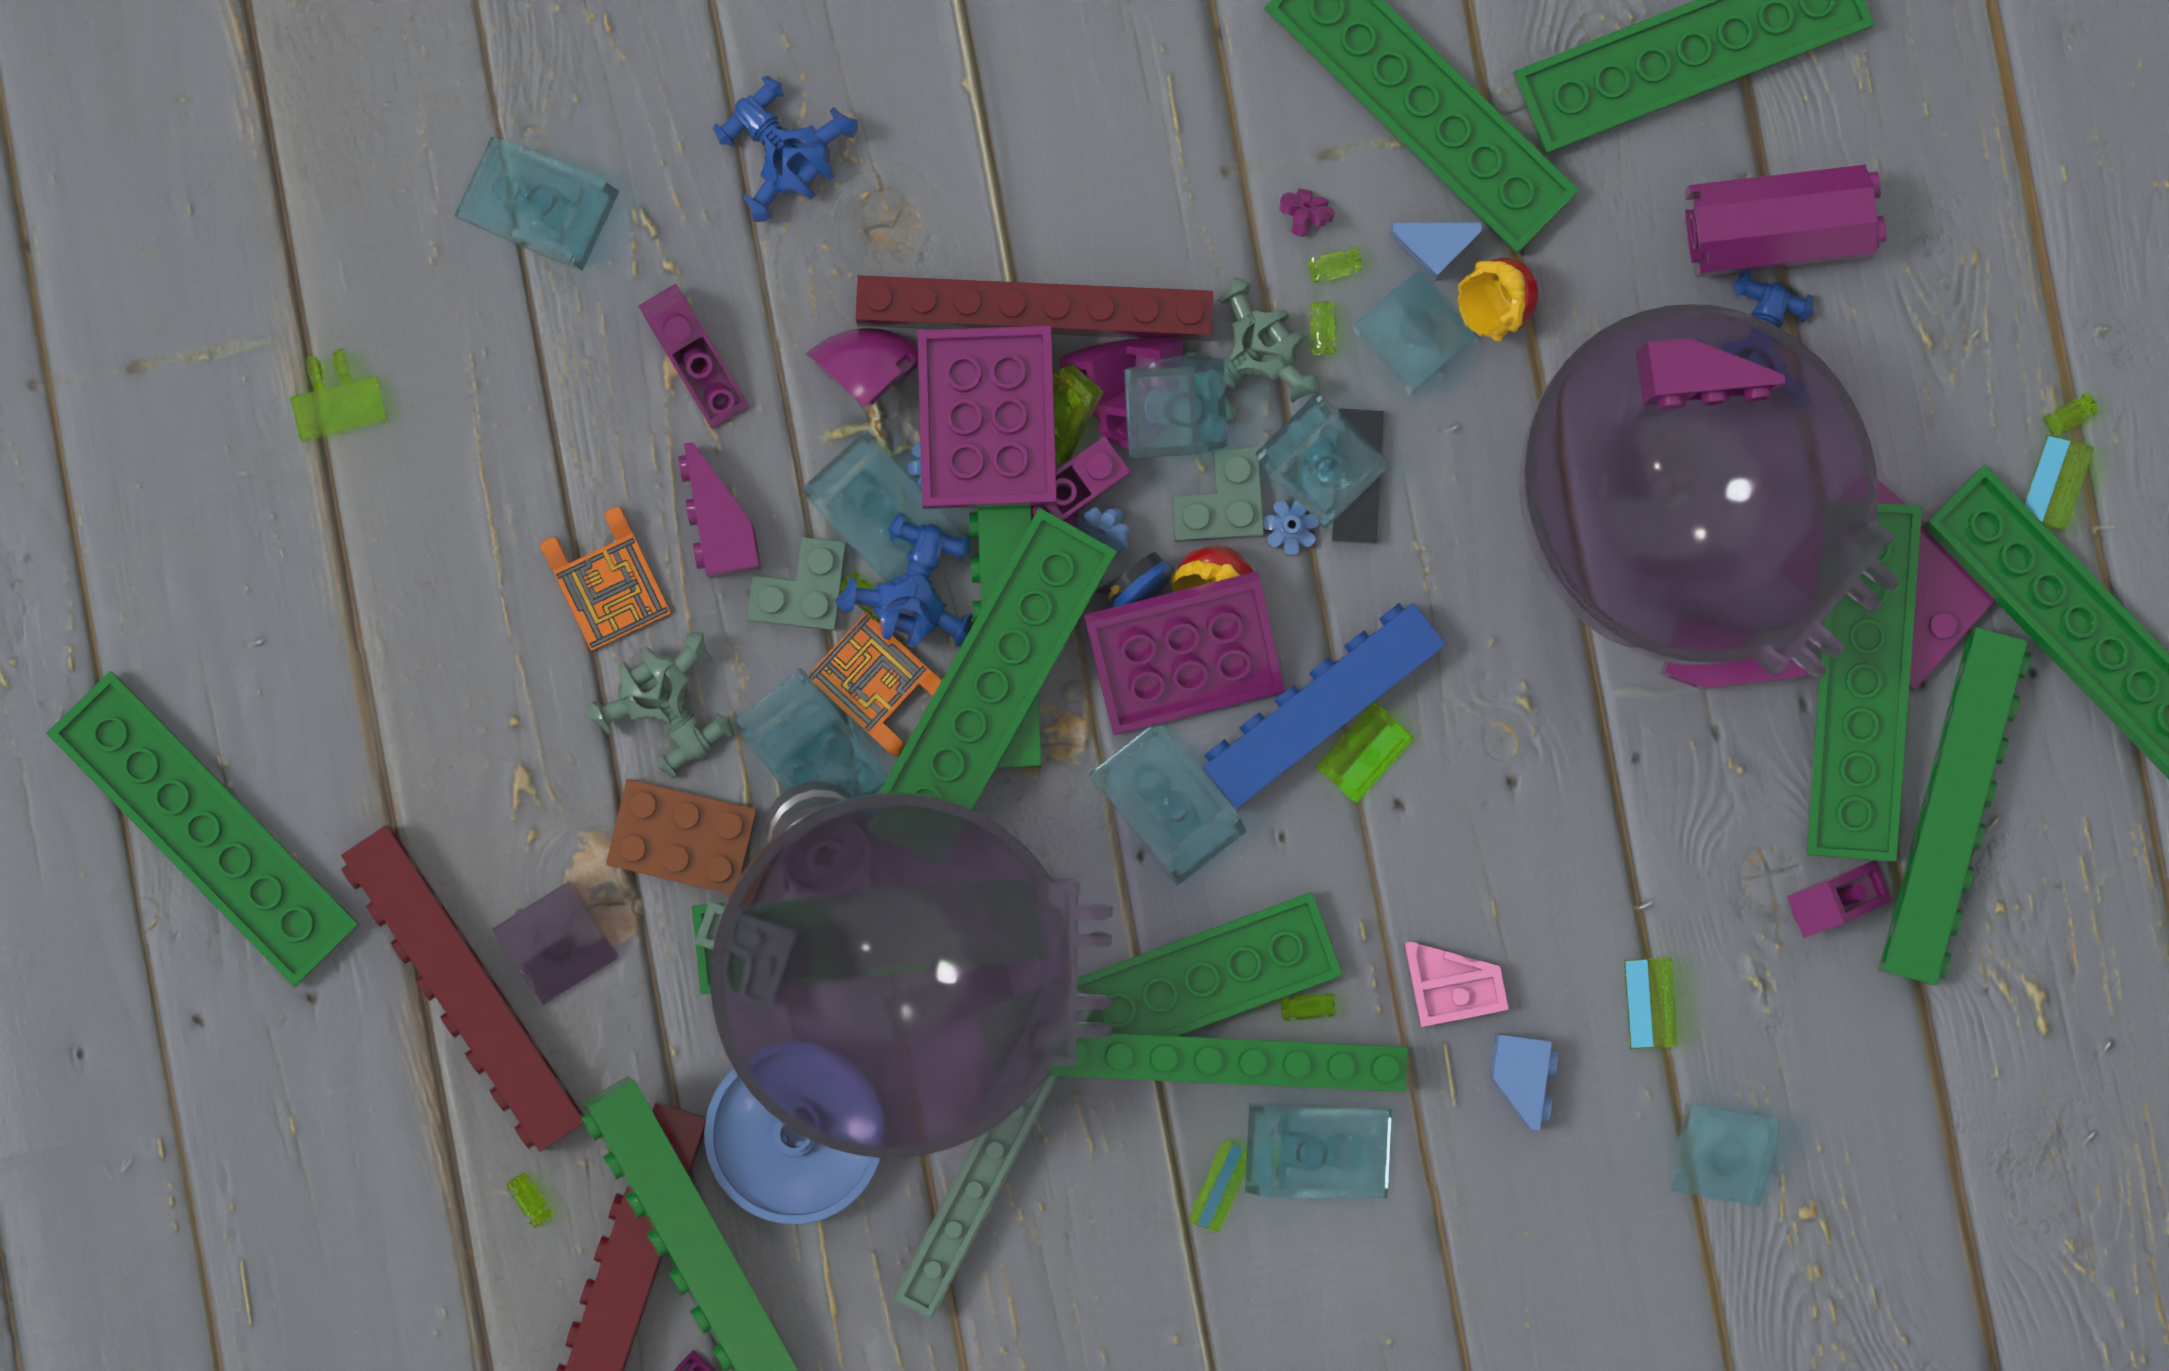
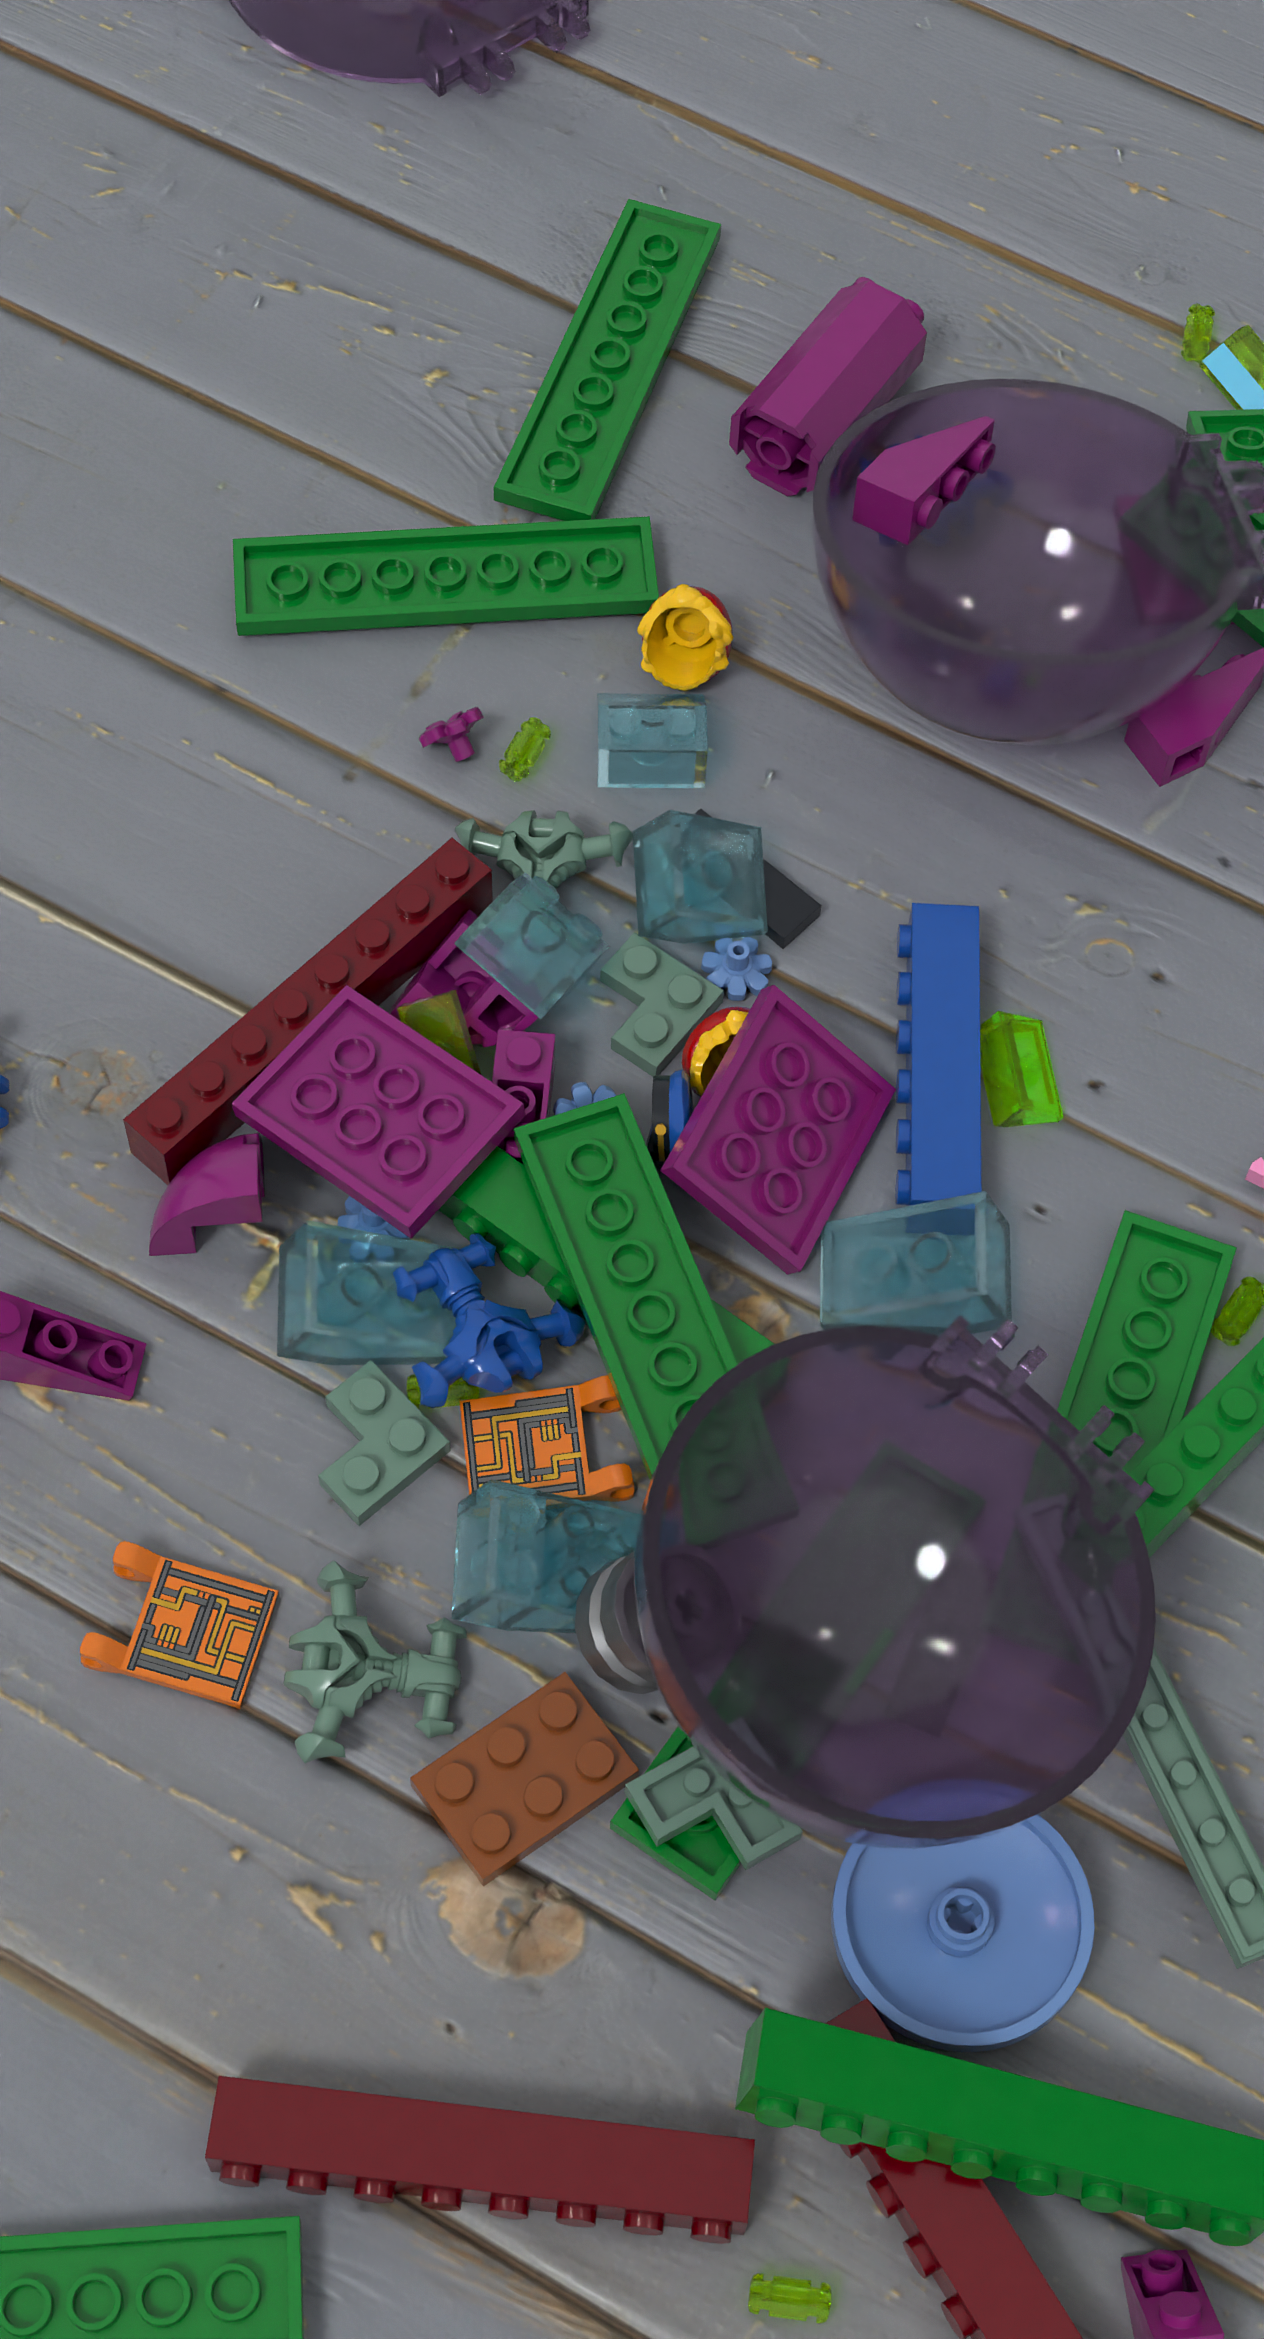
camera: 50 degrees left, 25 degrees down
clear purple slope [492,881,620,1005] -> none
magenta slope [678,442,762,578] -> none
clear neon green piece [1309,301,1337,356] -> none
medium blue slope [1390,222,1482,281] -> none

